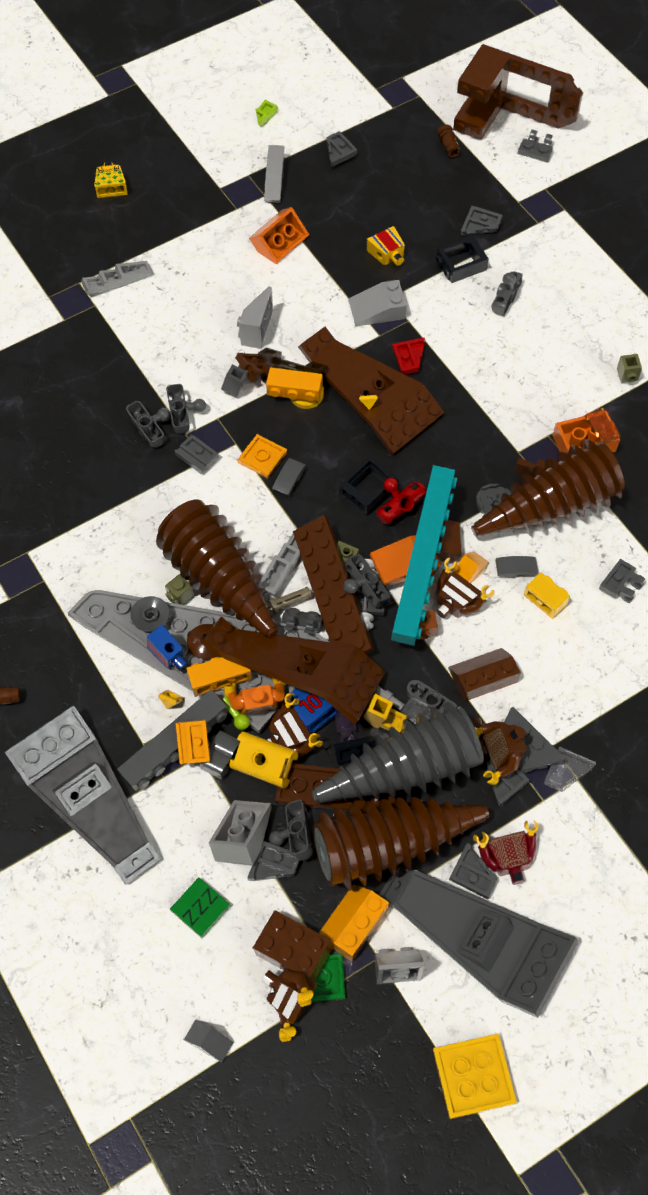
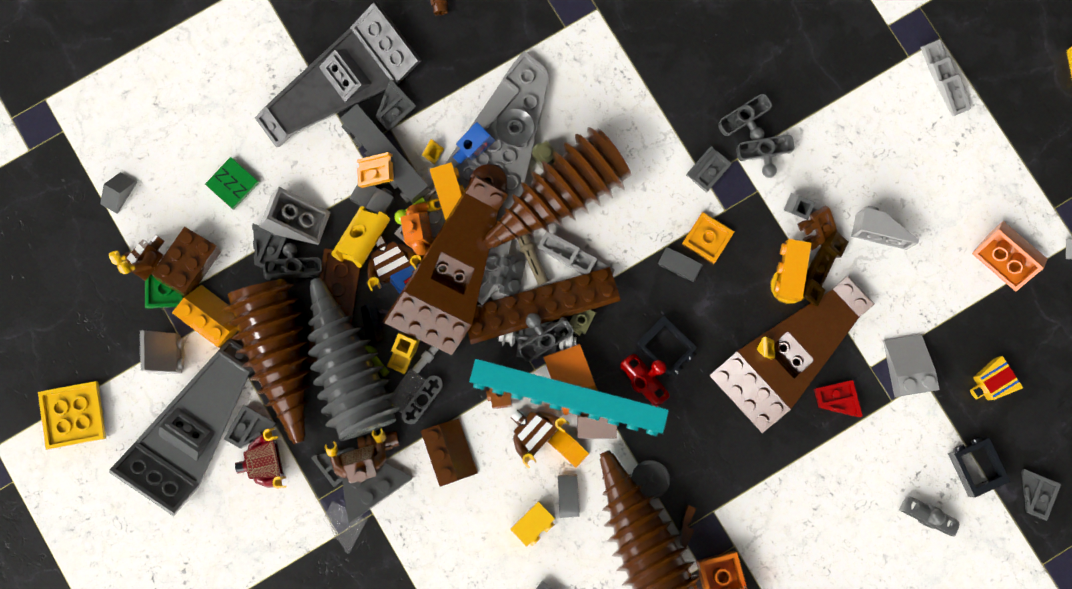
camera: 90 degrees right, 20 degrees up
none -> dark grey wing [375,79,416,132]

